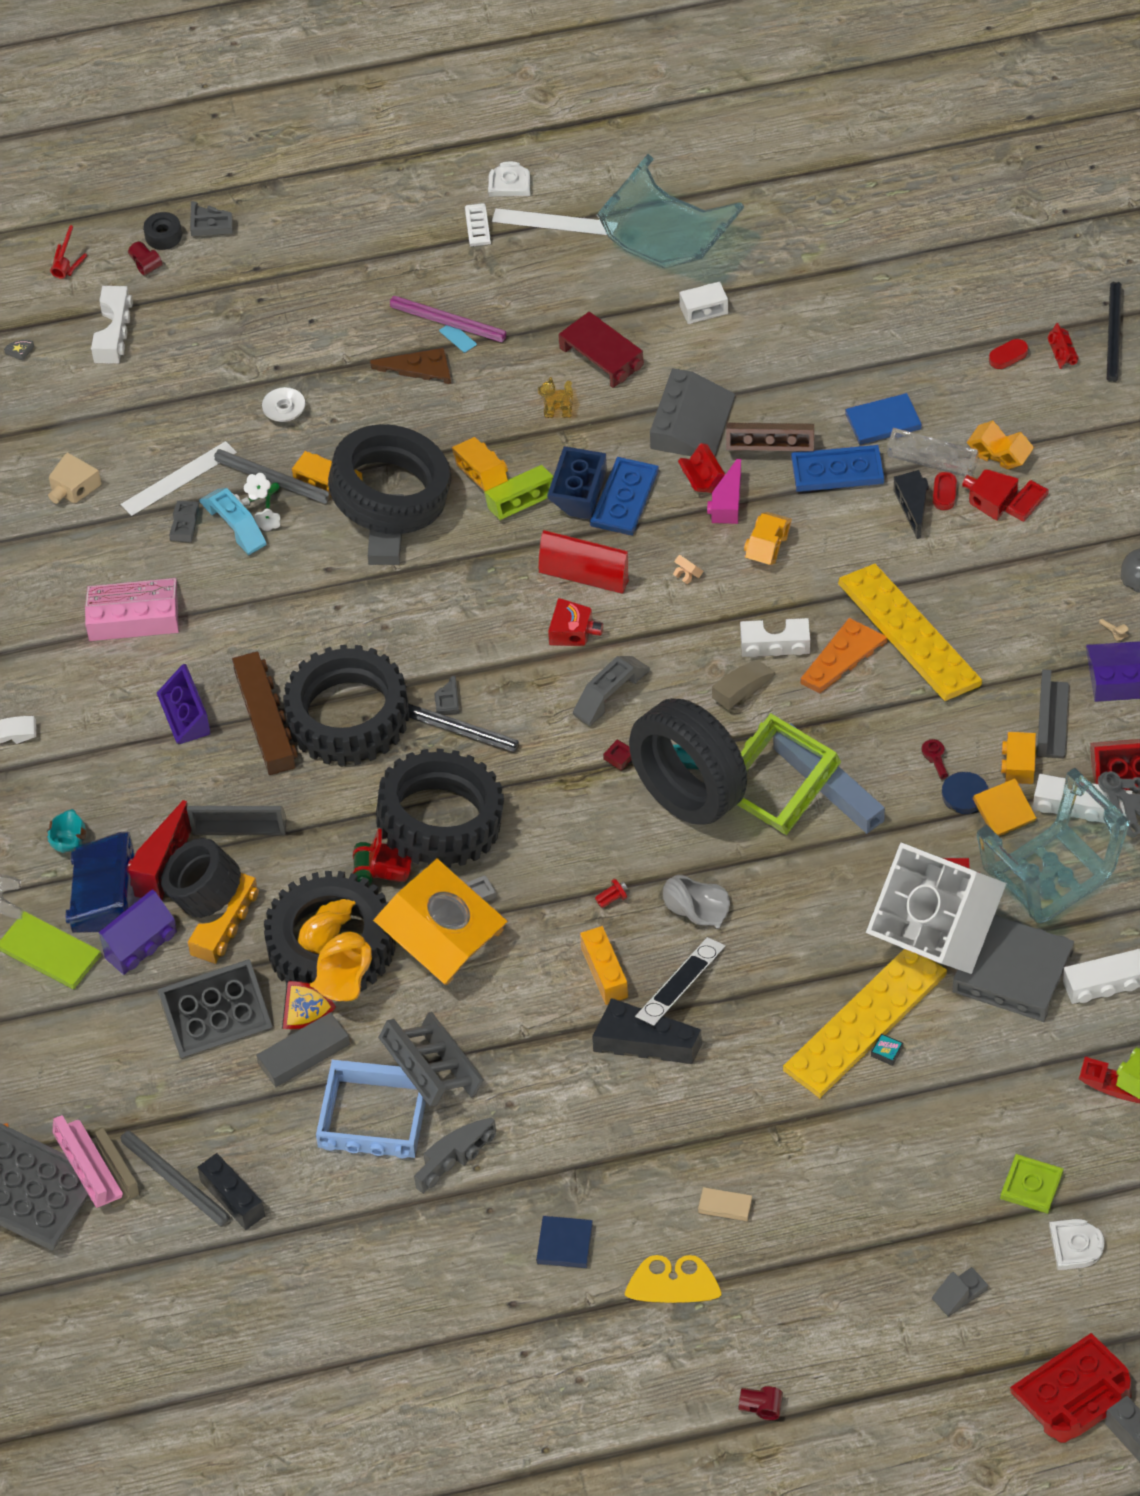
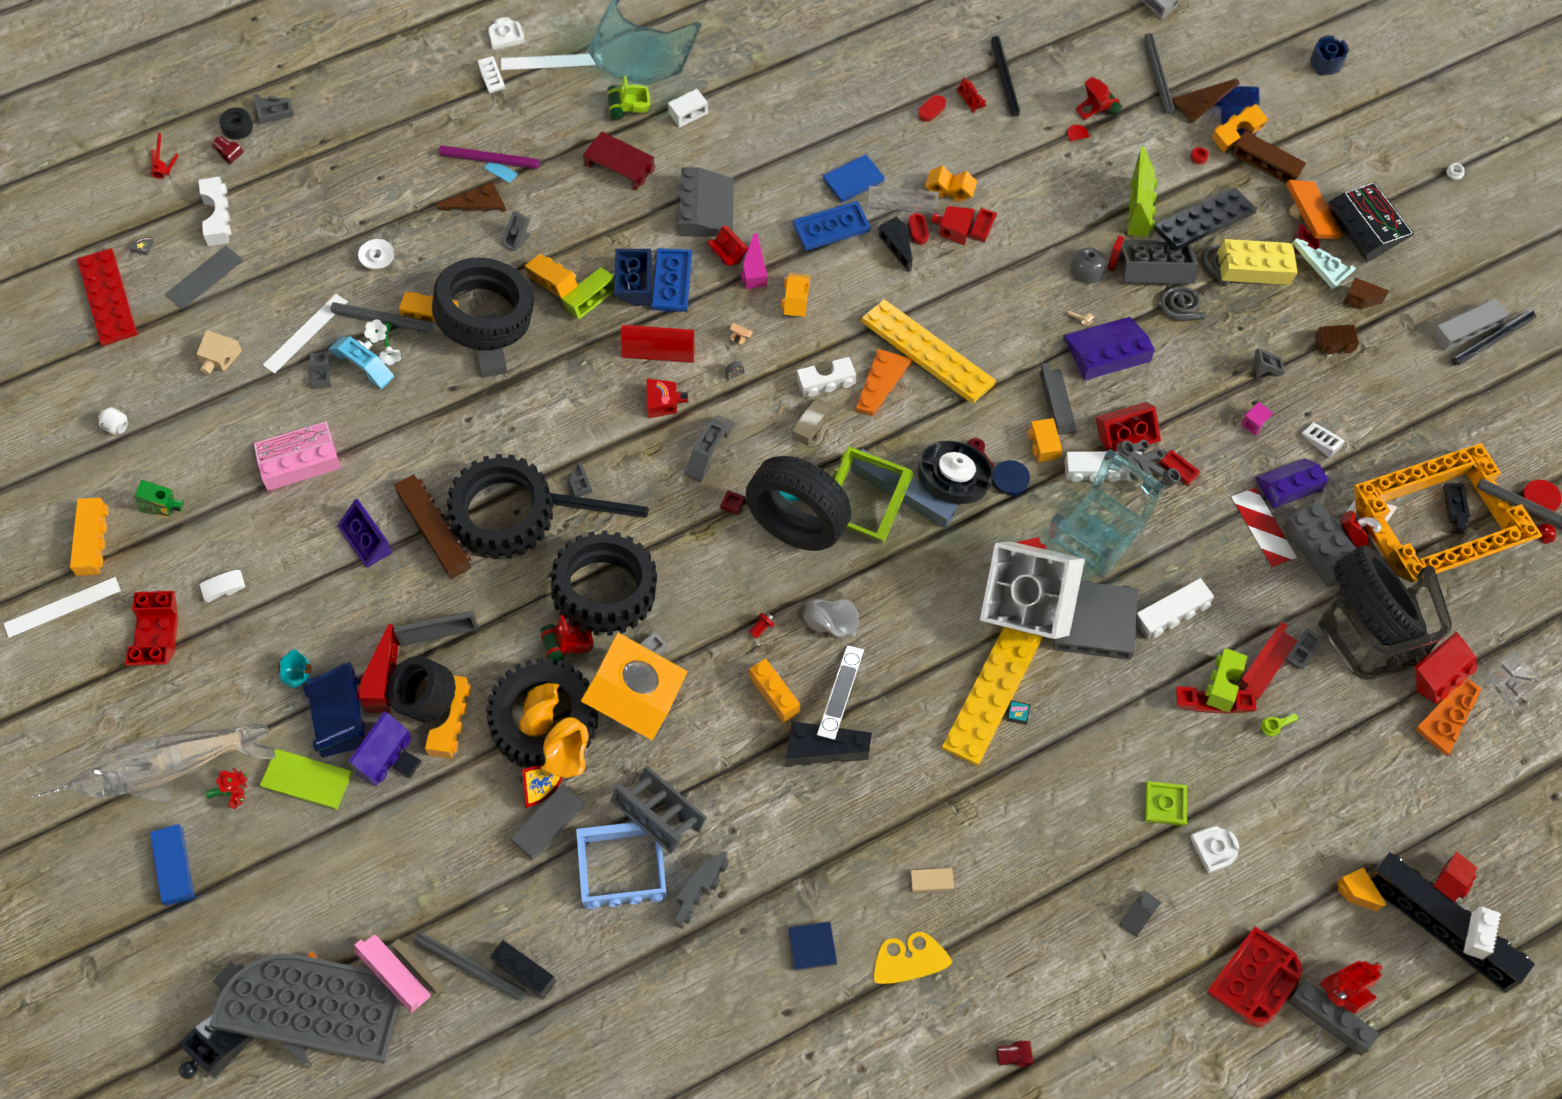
camera: 20 degrees left, 10 degrees up
dark grey slope [157,959,273,1058] -> none
clear yellow animal [538,377,573,418] -> none
reddish brown brick [726,423,814,451] -> none
light orange tile [973,778,1037,838] -> none
none -> dark grey sticker [165,246,243,309]
none -> black tile [392,750,422,778]
none -> dark grey slope [501,211,531,251]
none -> lime piece [607,76,650,121]
none -> dark grey tile [725,361,744,380]
none -> black piece [917,441,994,505]

